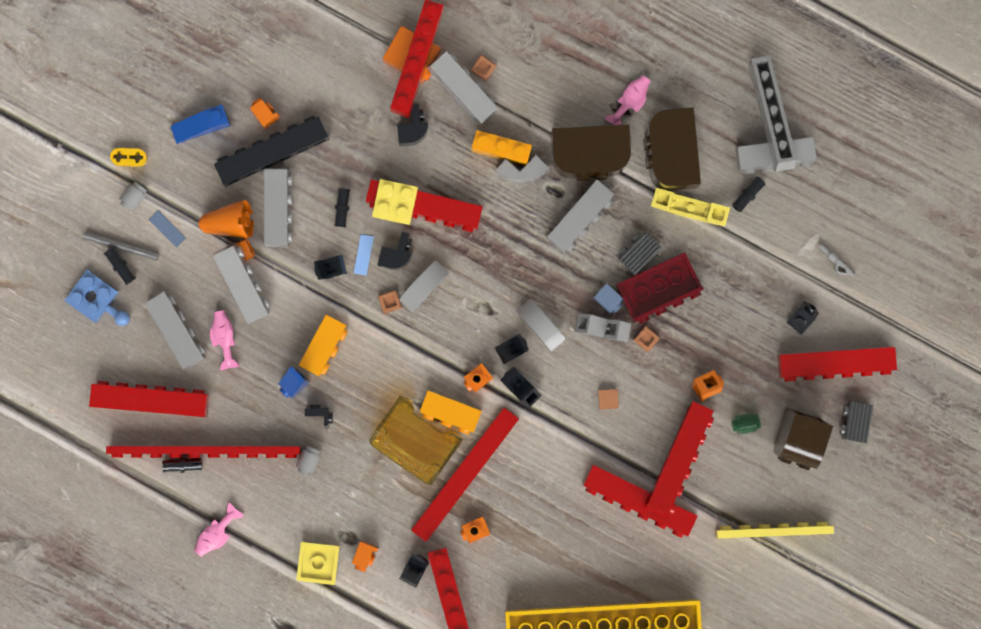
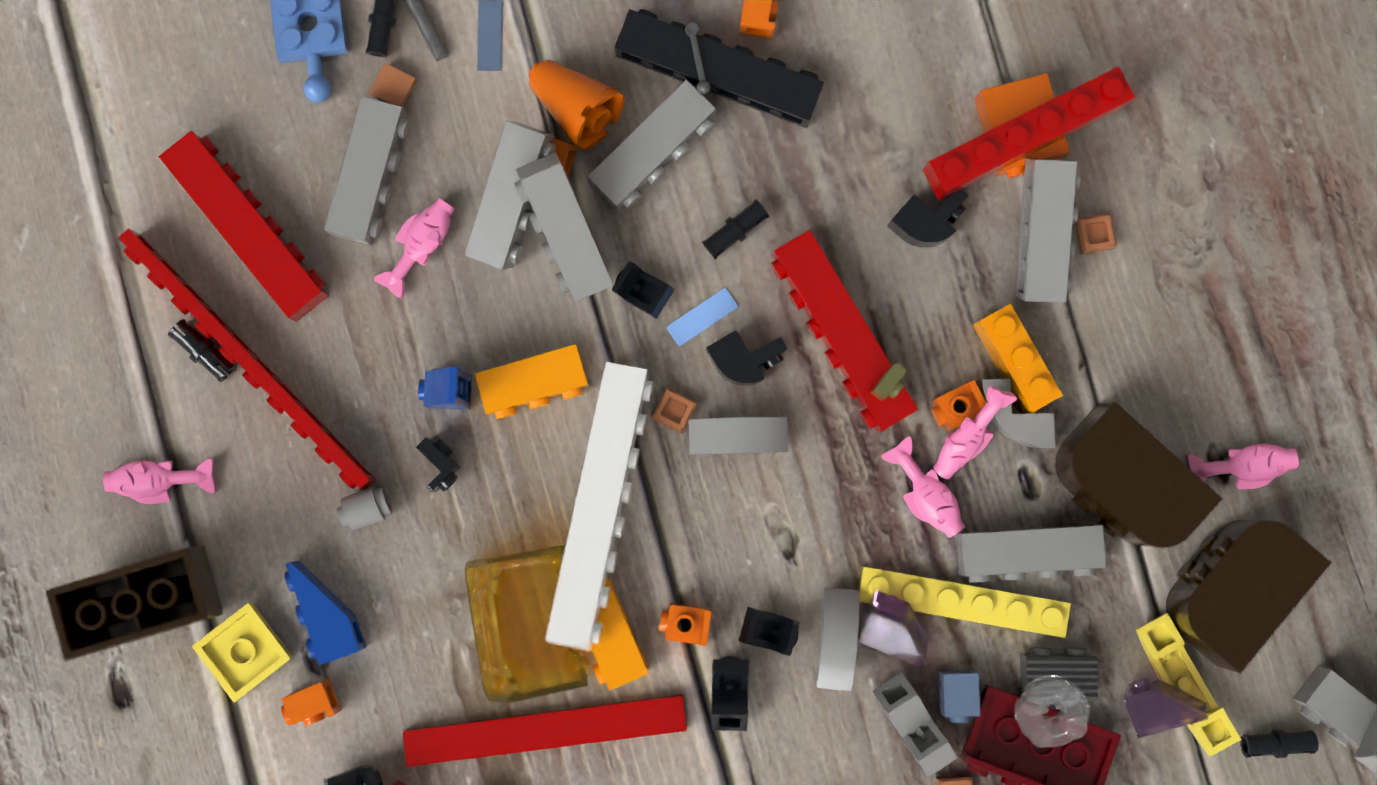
camera: 45 degrees right, 0 degrees up
light yellow plate [372,179,418,225] -> none
none -> dark brown brick [45,546,224,661]
none -> blue slope [284,561,367,665]
none -> nougat tile [369,63,417,108]
none -> light grey brick [514,152,613,302]
none -> white brick [545,362,654,651]
none -> dark grey hinge [685,22,711,94]
none -> light yellow plate [858,566,1071,638]
none -> slope [858,590,928,667]
none -> olive plate [870,362,907,401]
none -> bright pink animal [881,436,966,538]
none -> orange brick [931,380,986,431]
none -> bright pink animal [933,385,1017,480]
none -> clear plate [1015,675,1089,748]
none -> clear purple slope [1123,678,1210,738]

